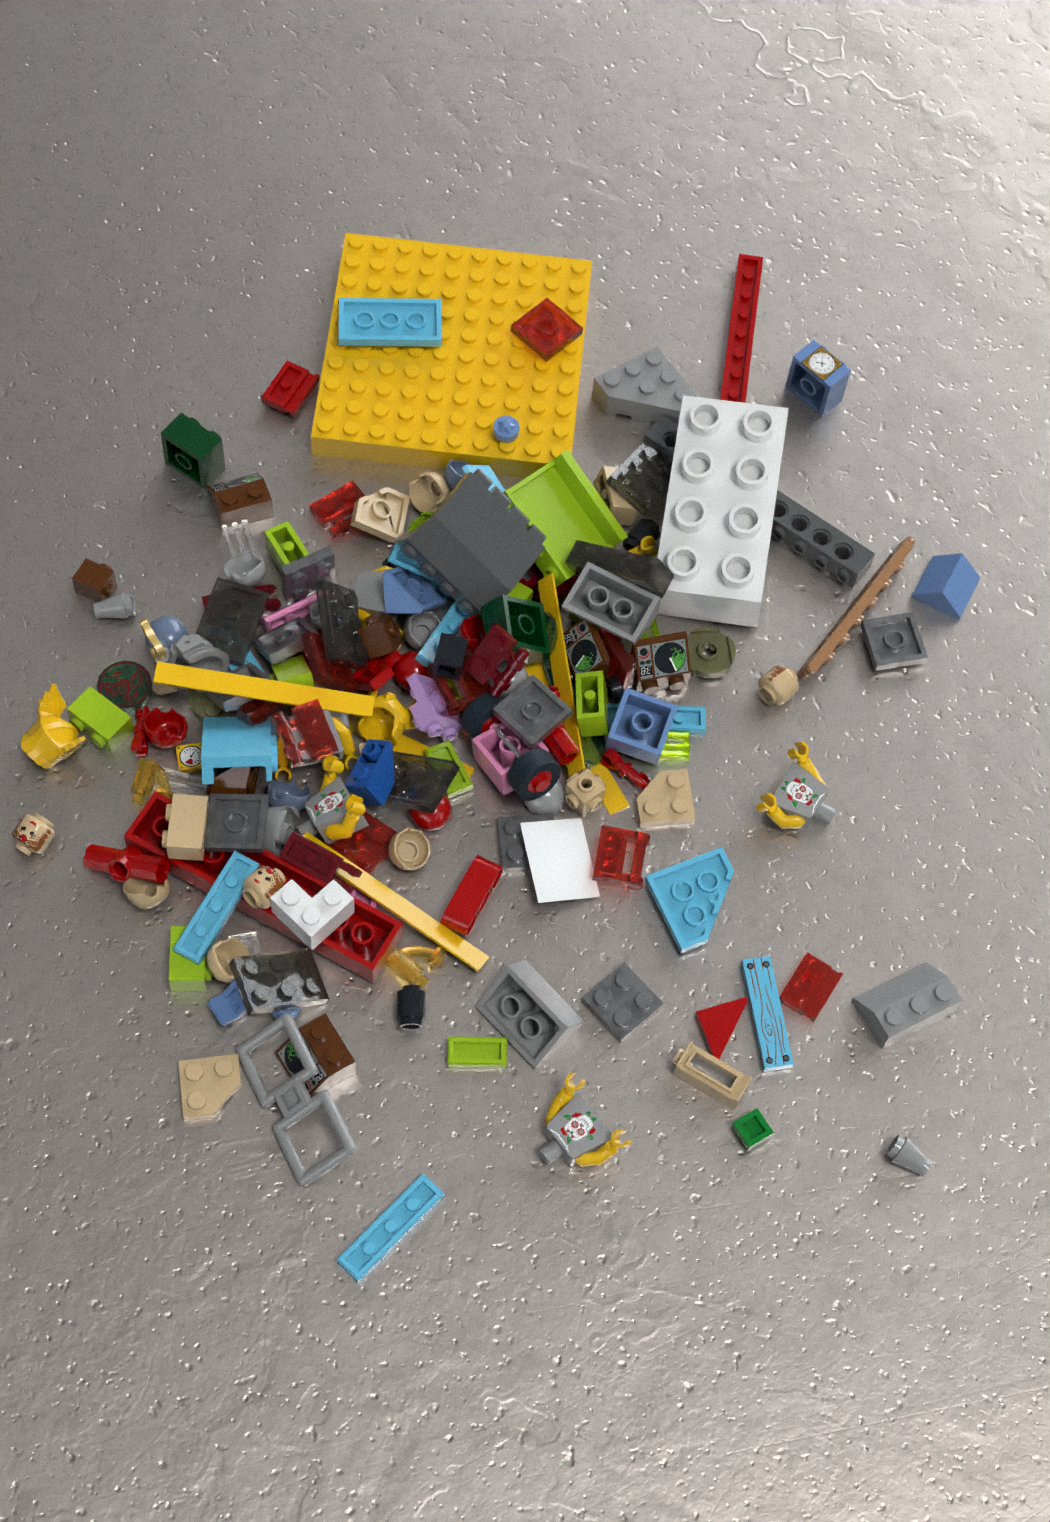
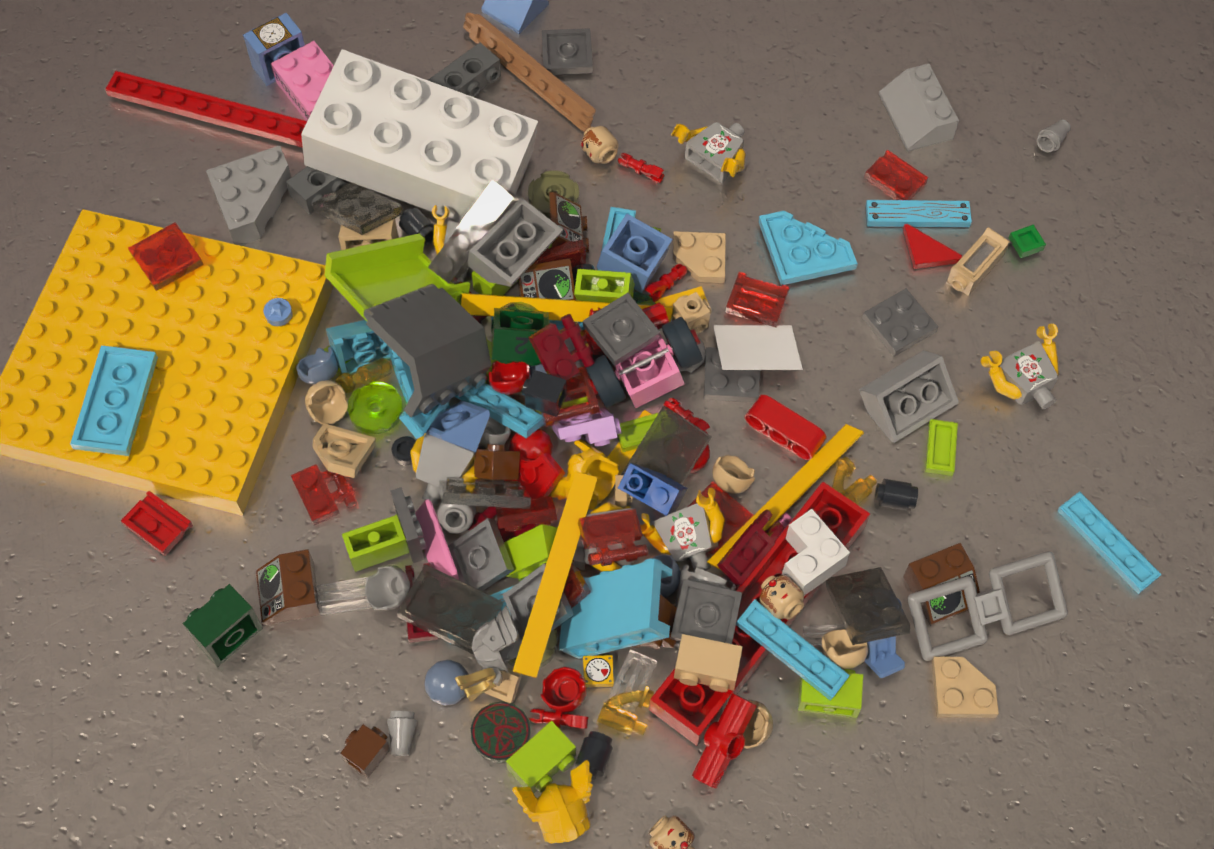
camera: 75 degrees left, 0 degrees up
none -> bright pink brick [271,41,334,121]
none -> black brick [575,731,613,780]
none -> red piece [618,153,665,183]
none -> red piece [664,398,710,438]

